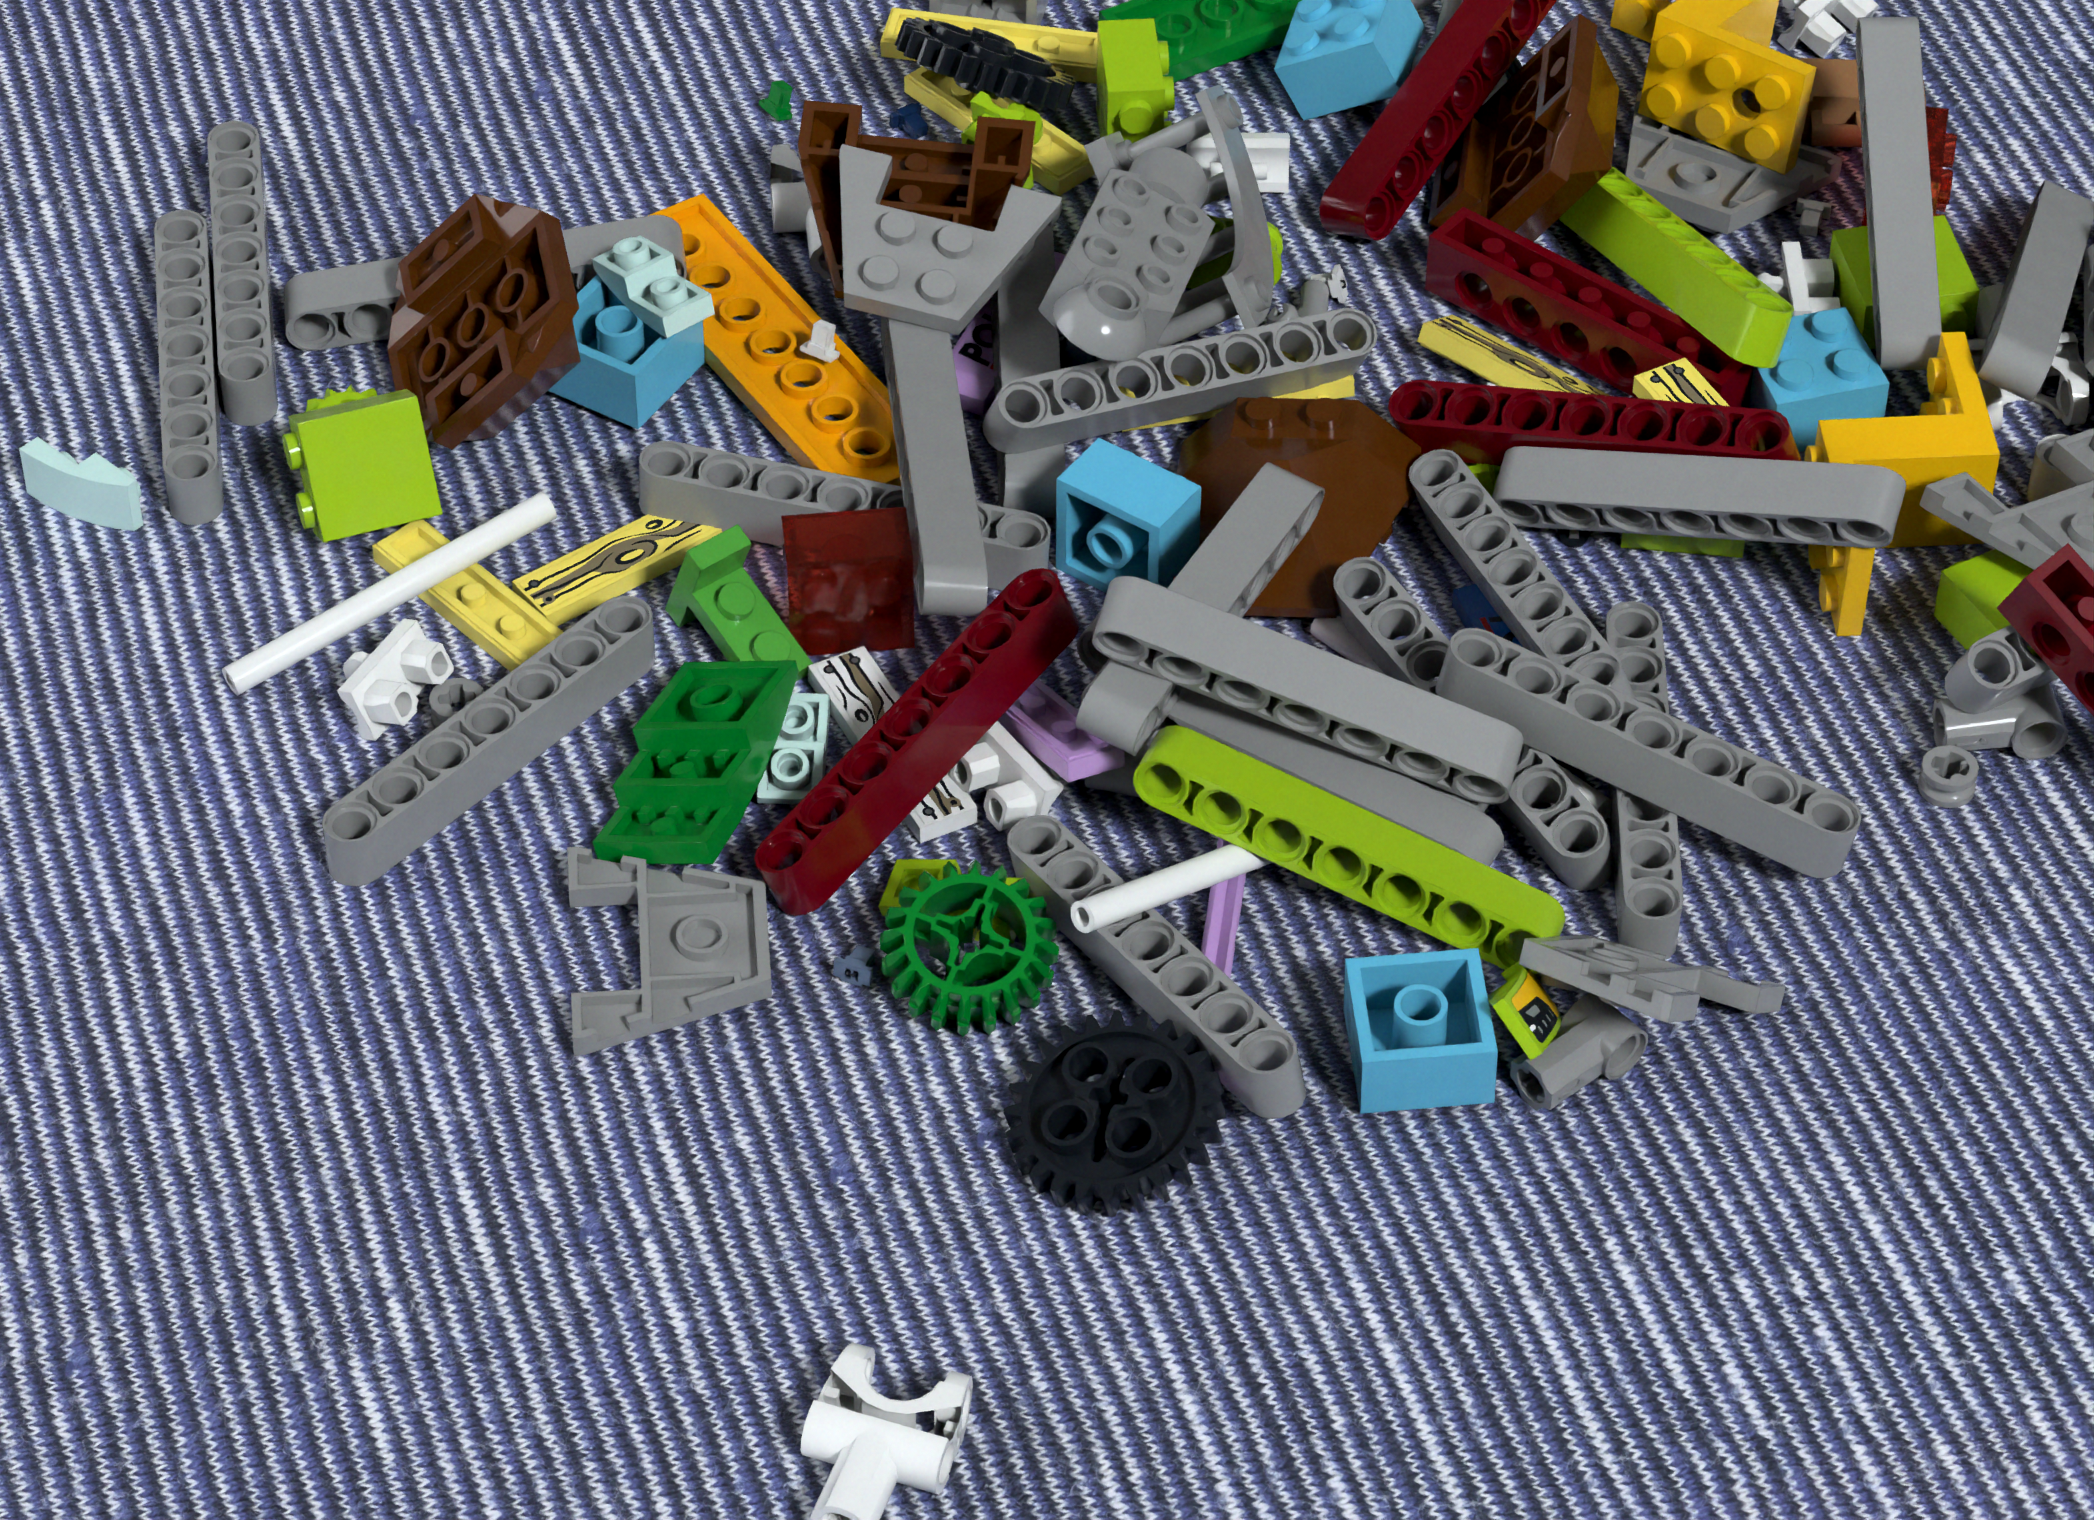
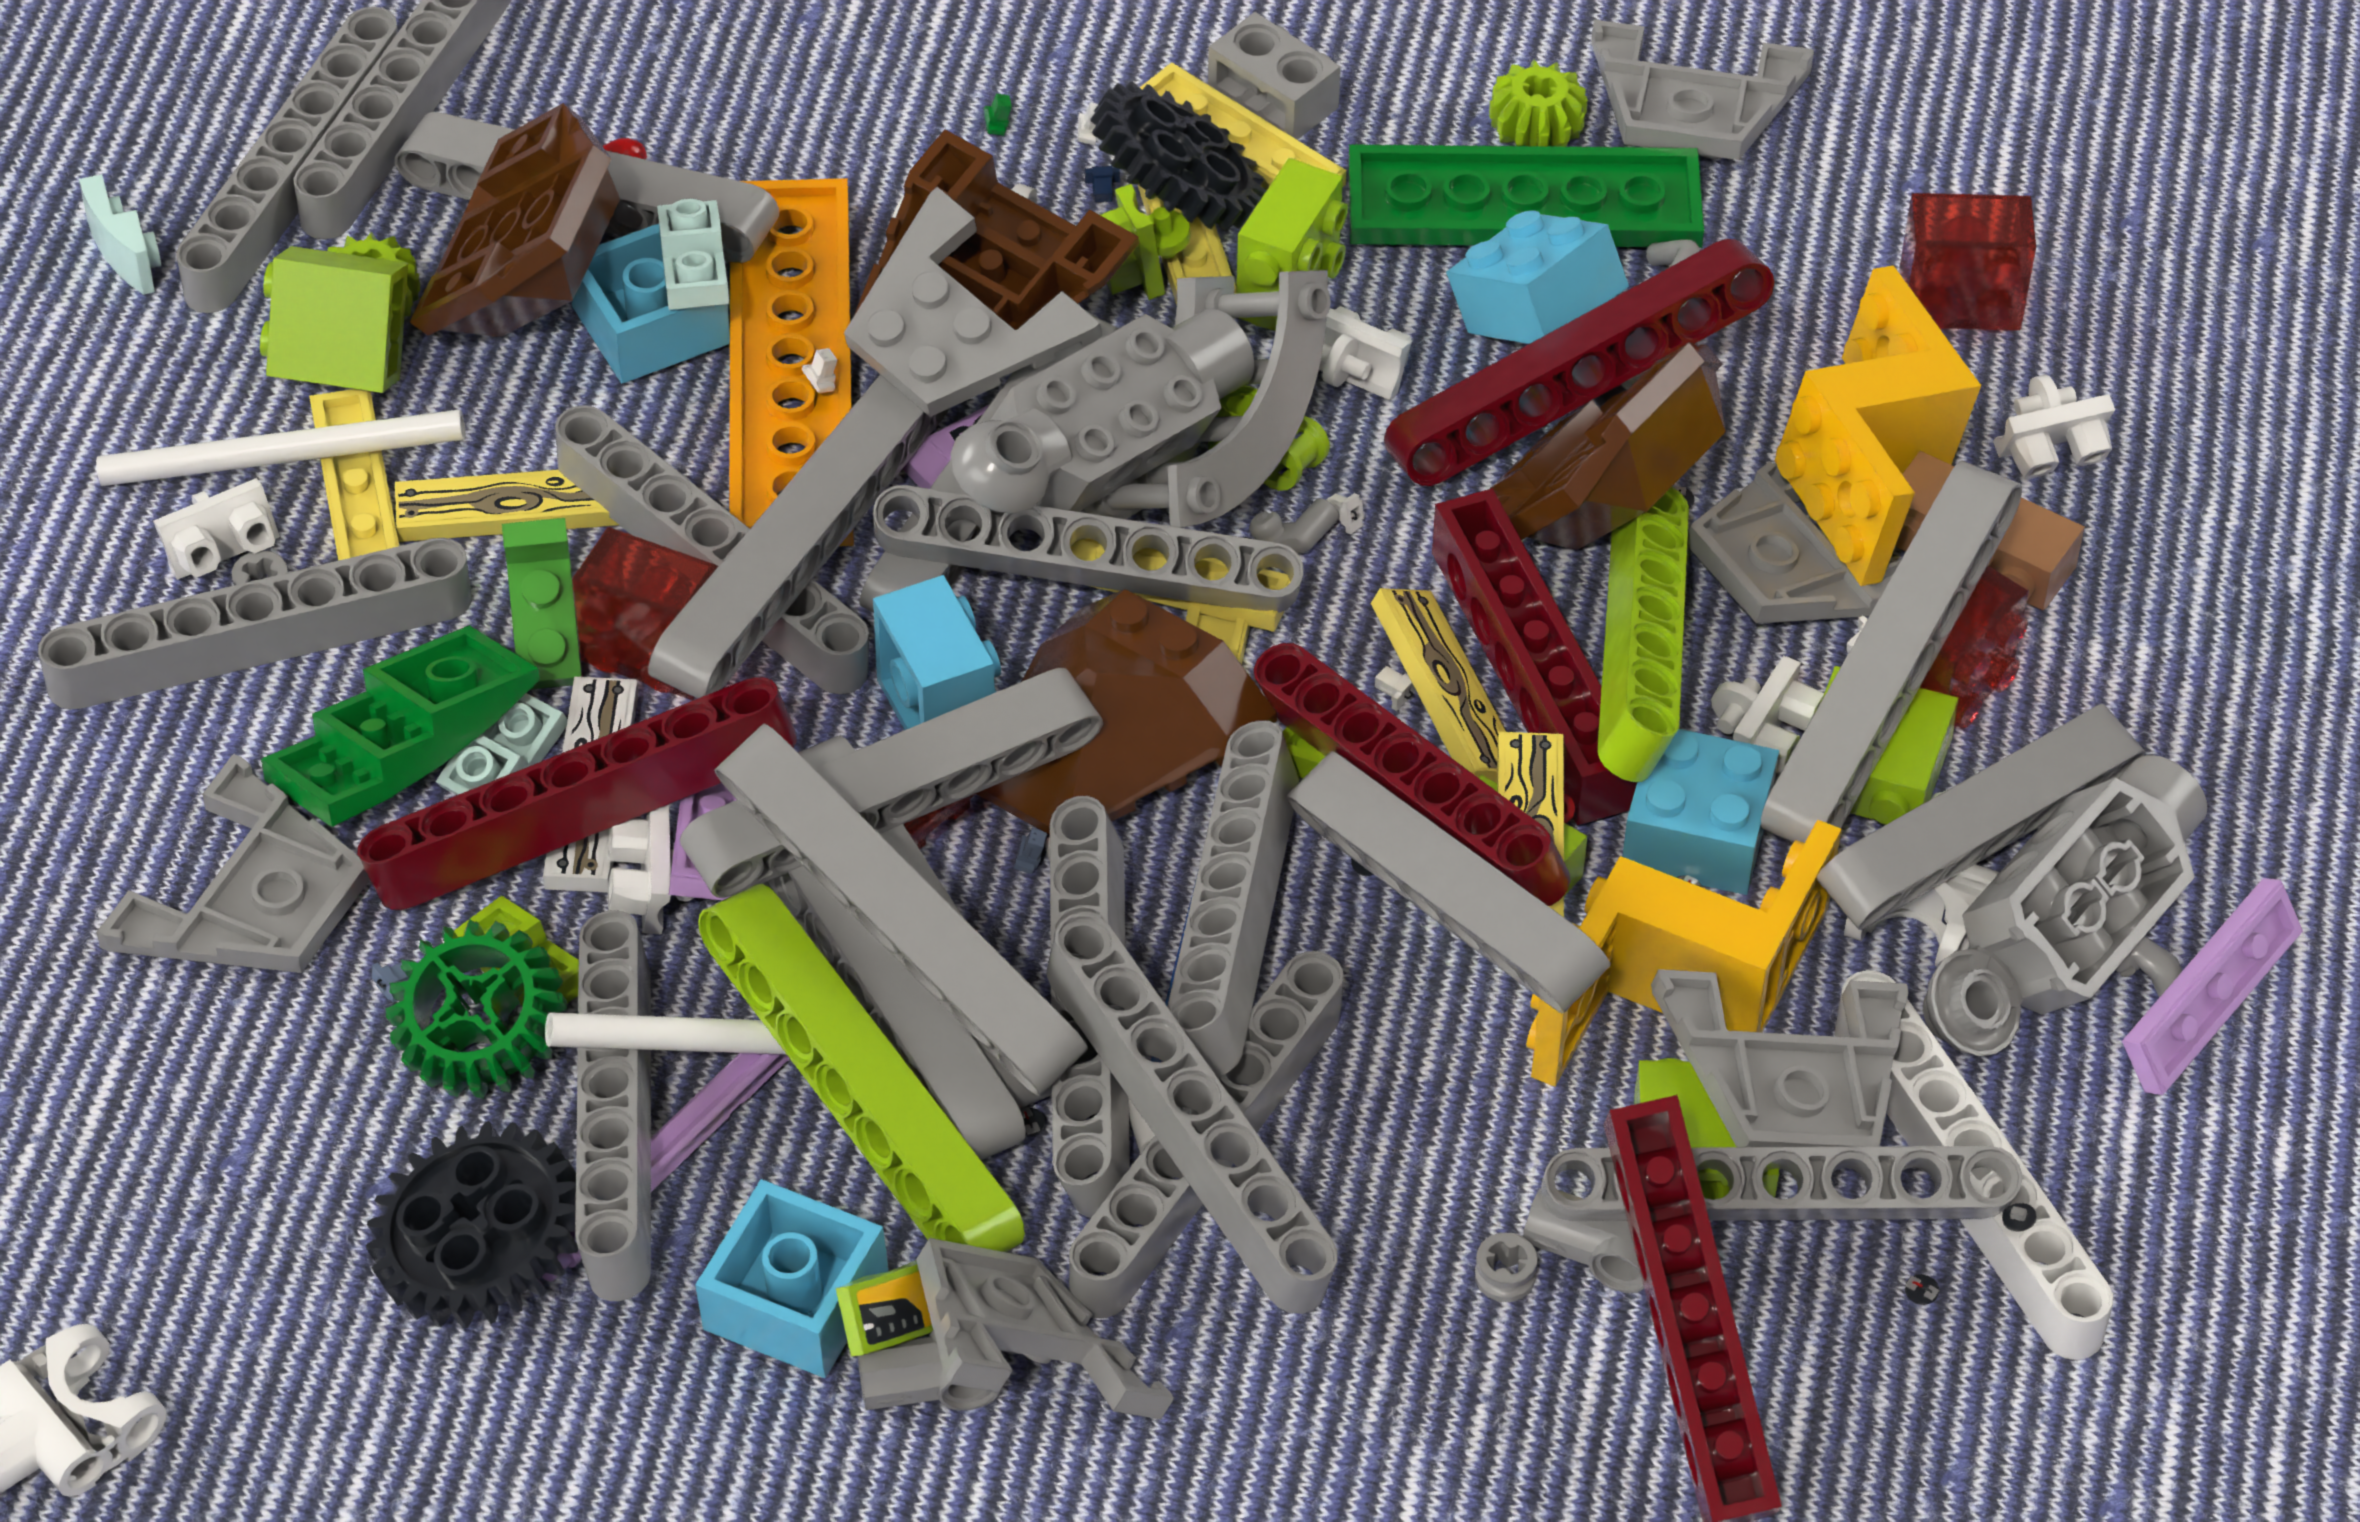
camera: 30 degrees right, 5 degrees up
none -> sand blue piece [1013,828,1047,875]
none -> white piece [1078,102,1098,145]

